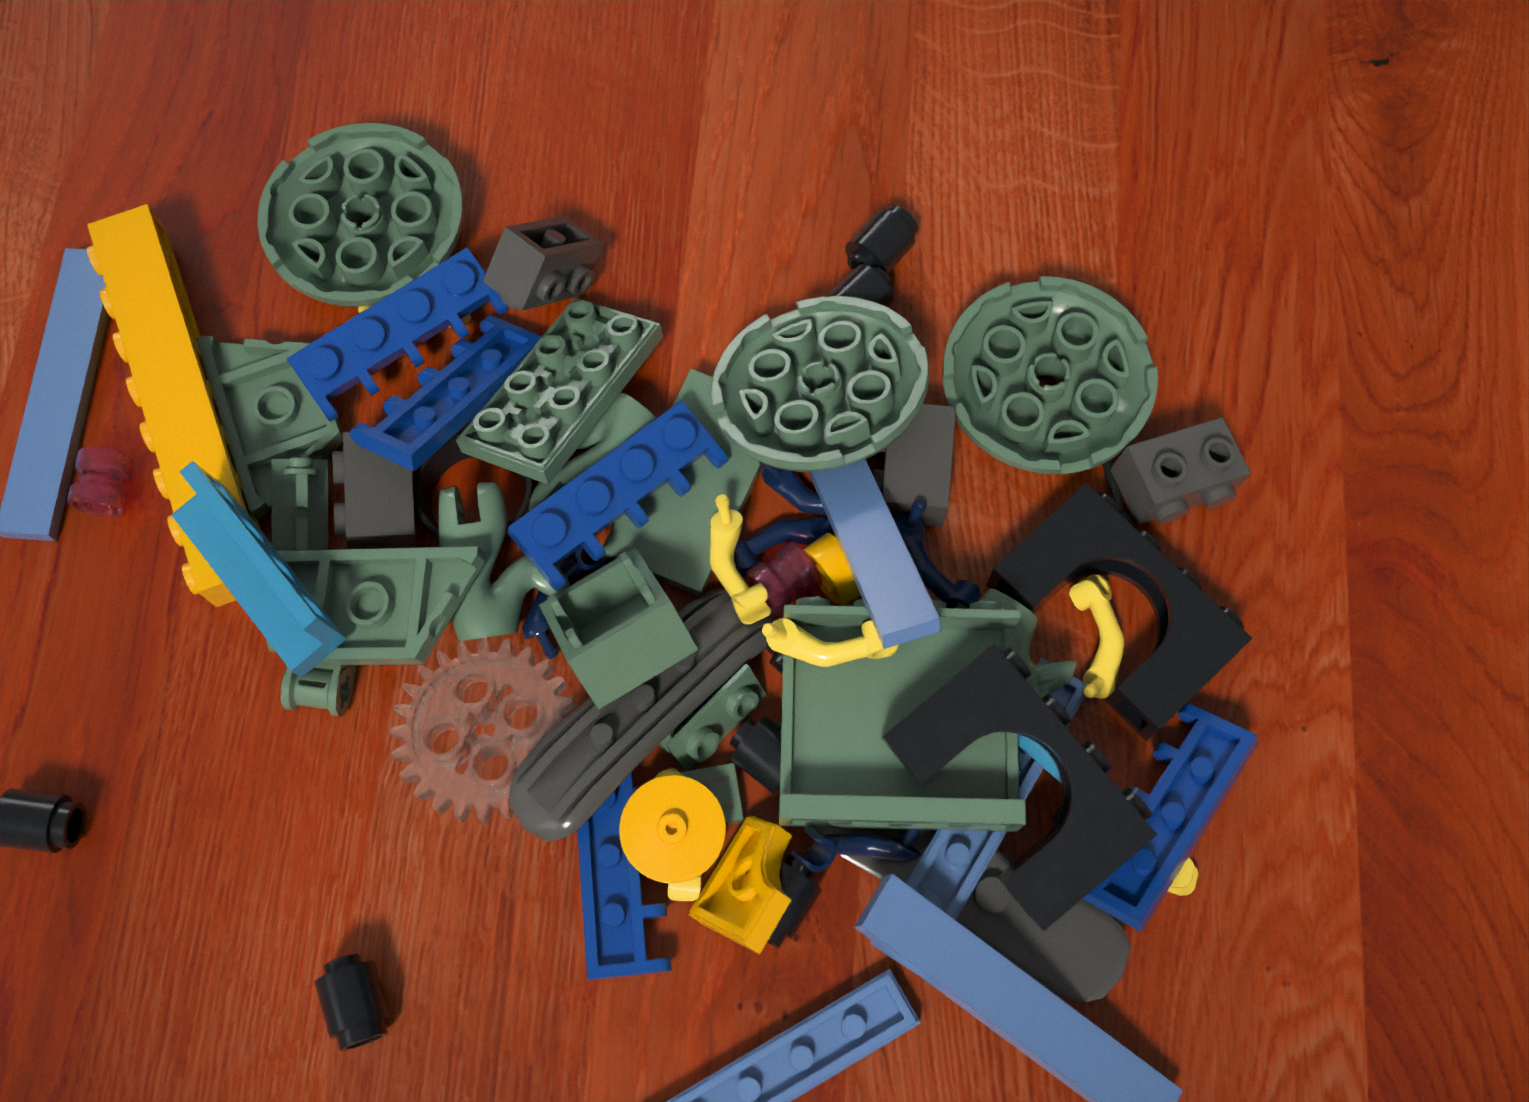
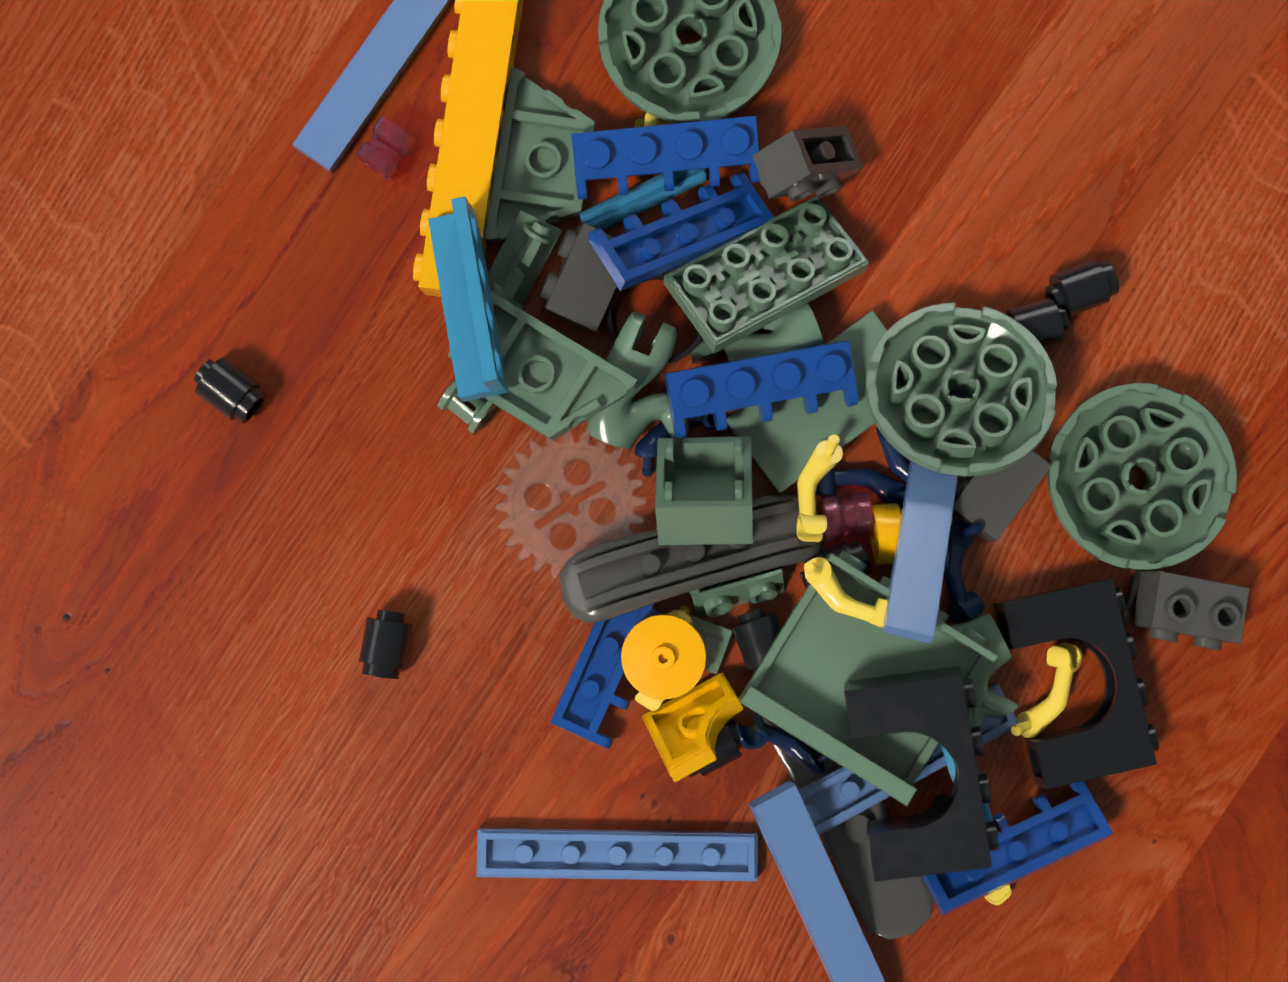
camera: 30 degrees right, 15 degrees up
none -> dark azure axle [580,169,707,231]

